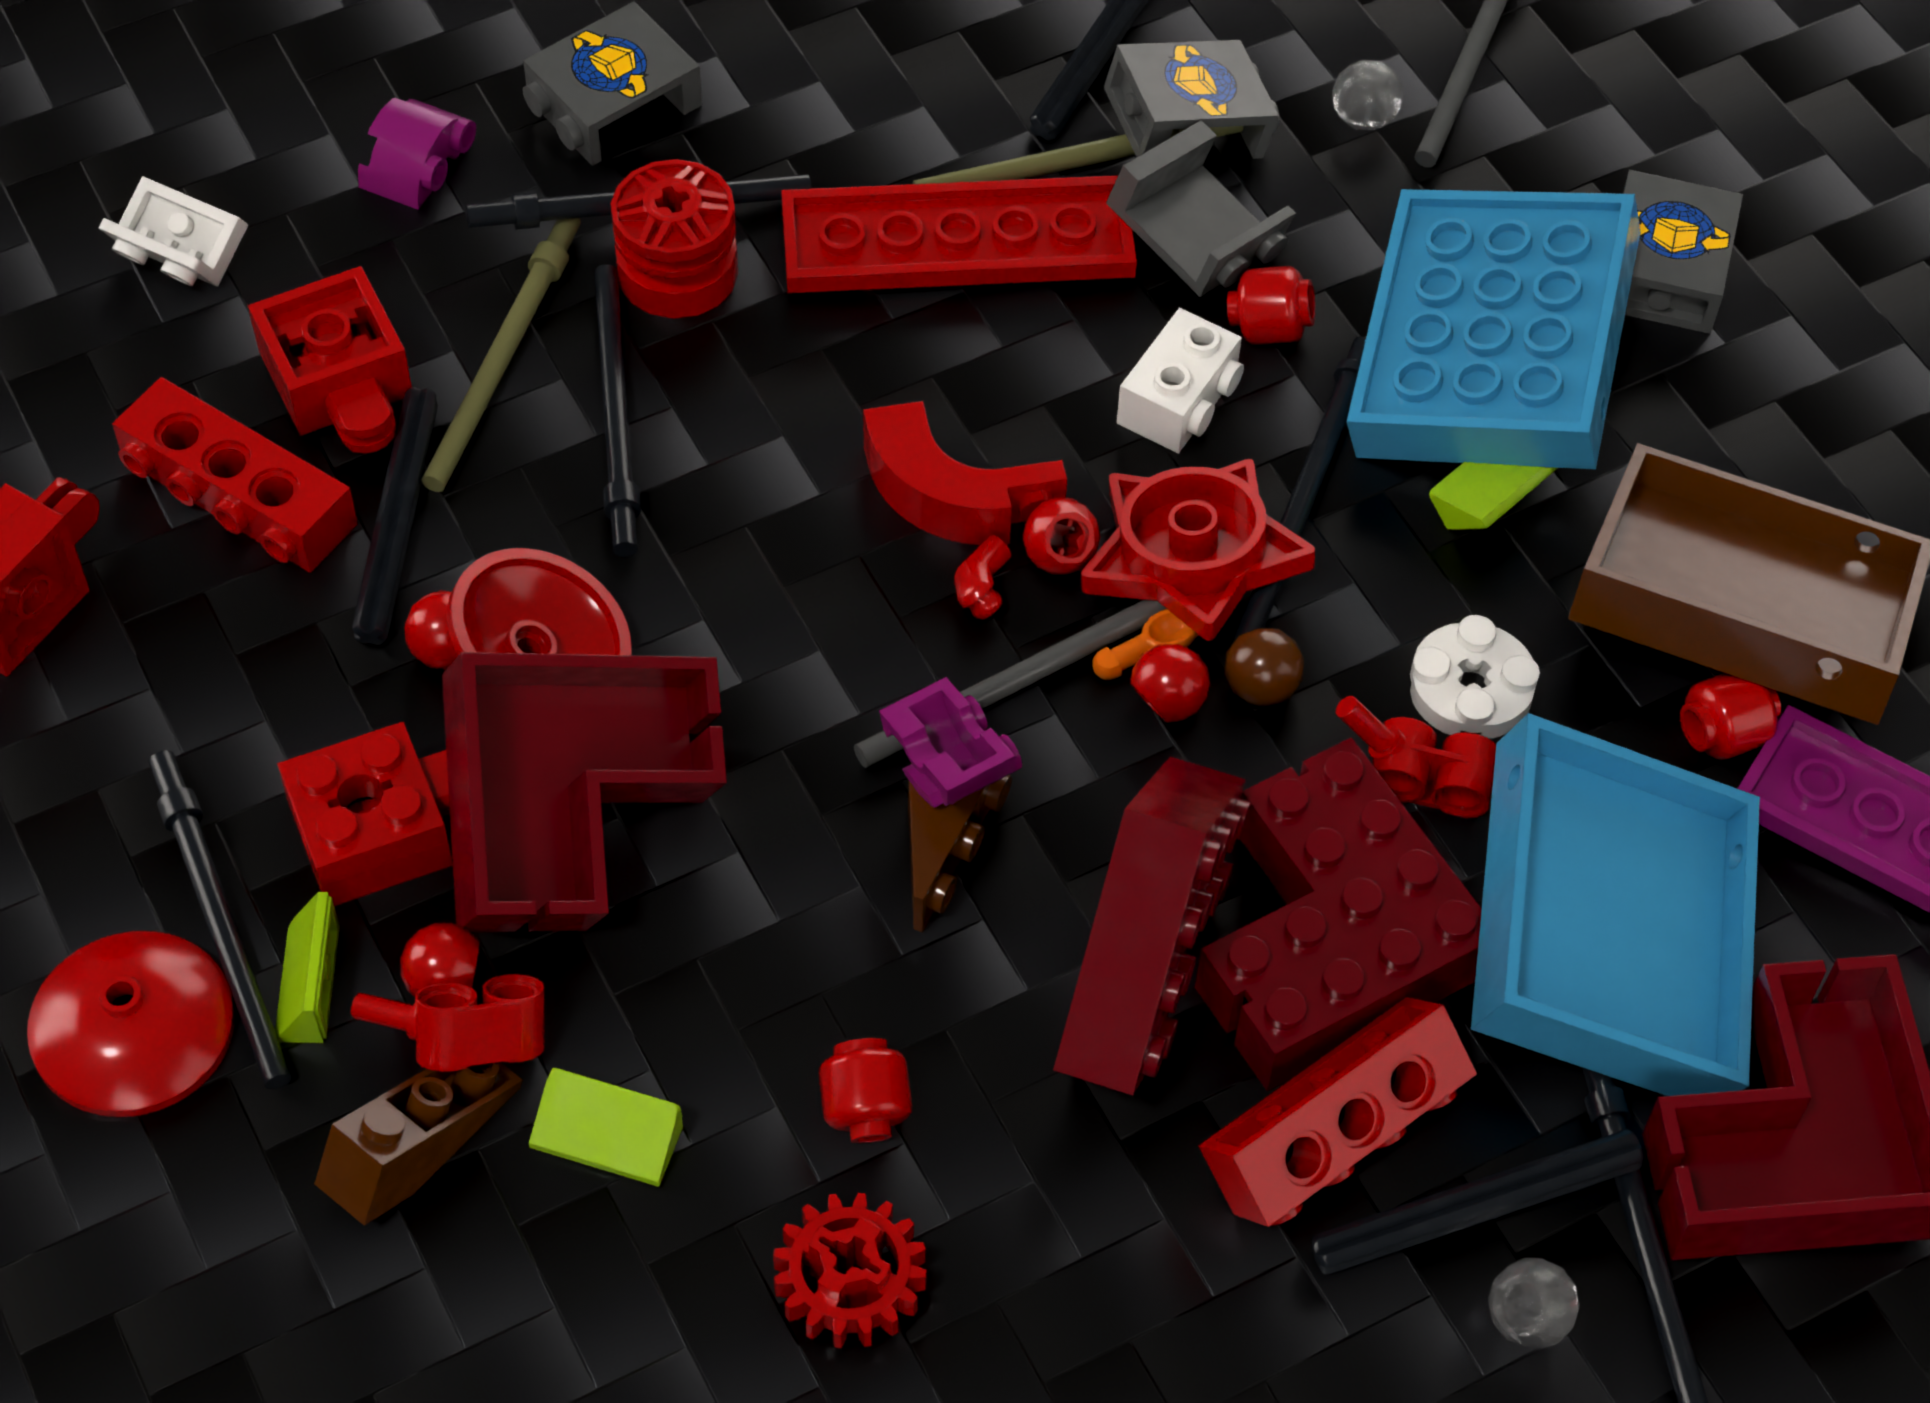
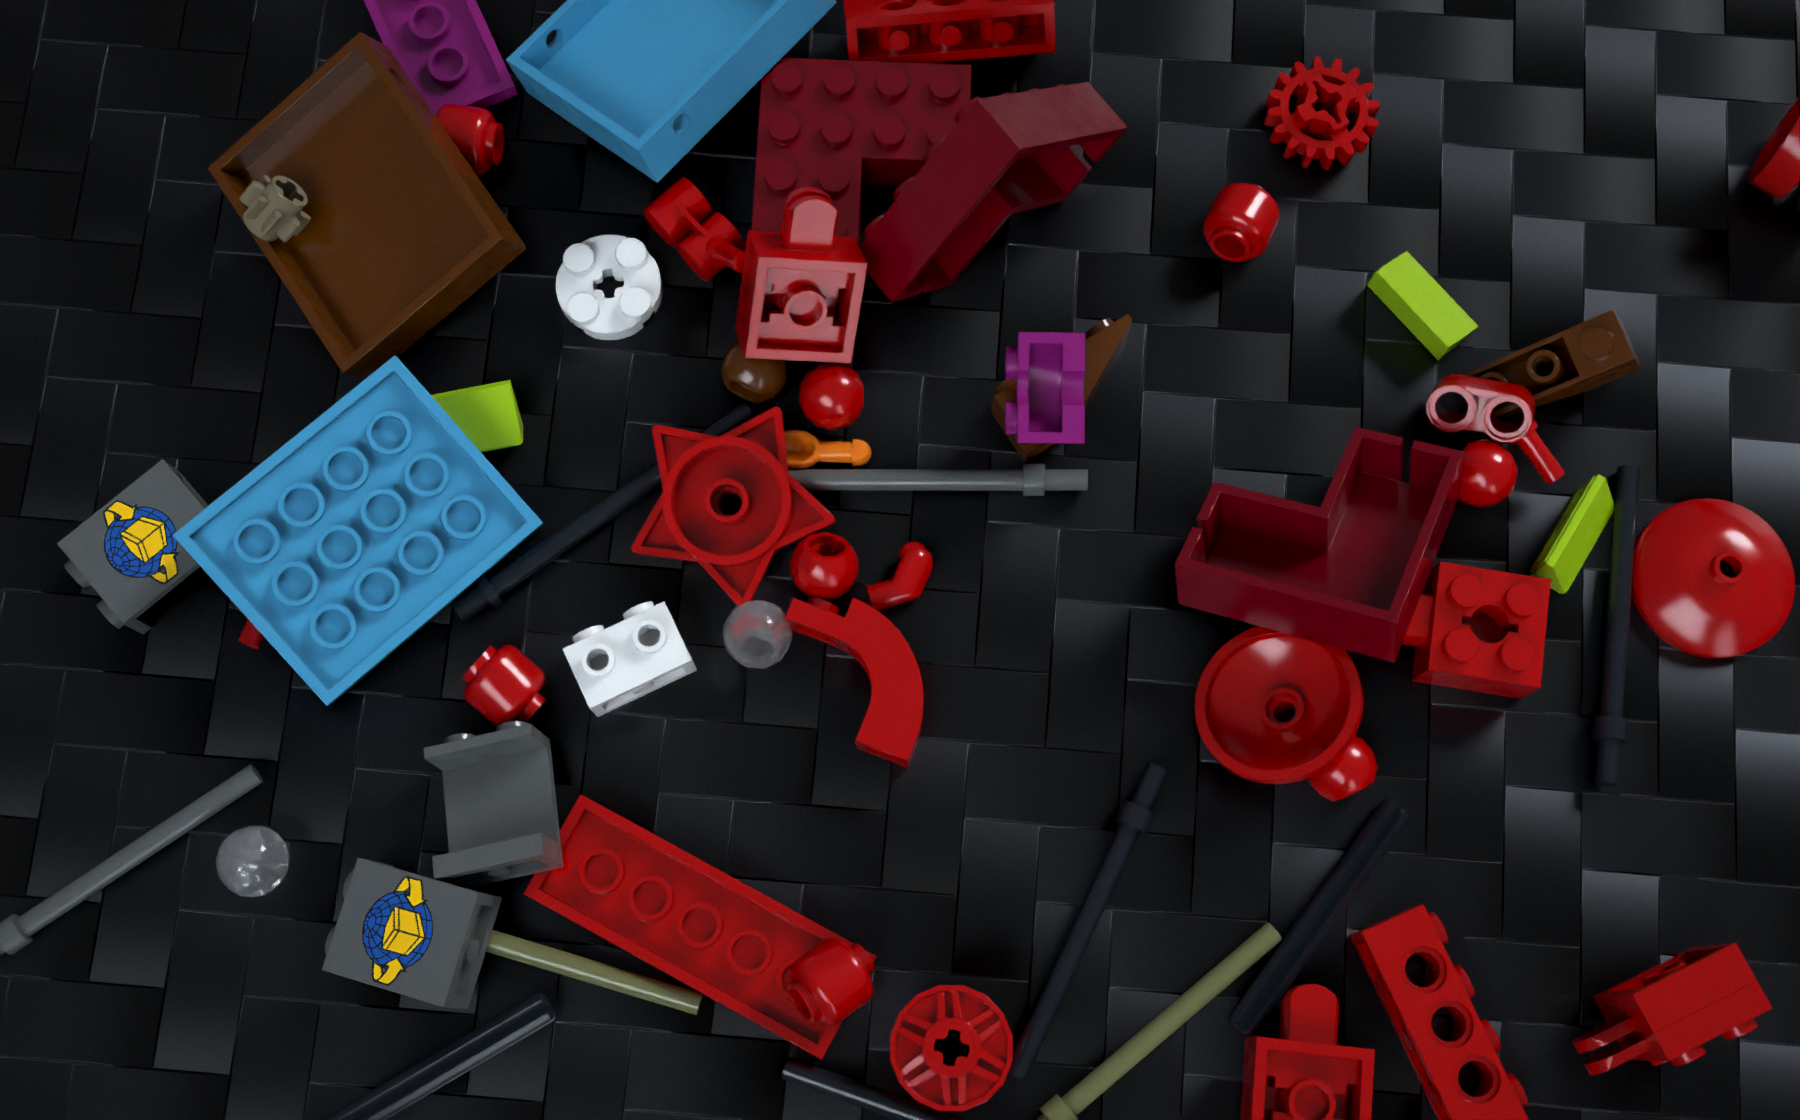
camera: 145 degrees left, 20 degrees up
none -> dark tan gear [239,175,311,242]
none -> clear piece [722,600,793,669]
none -> red brick [735,186,868,363]
none -> red head [786,937,875,1025]

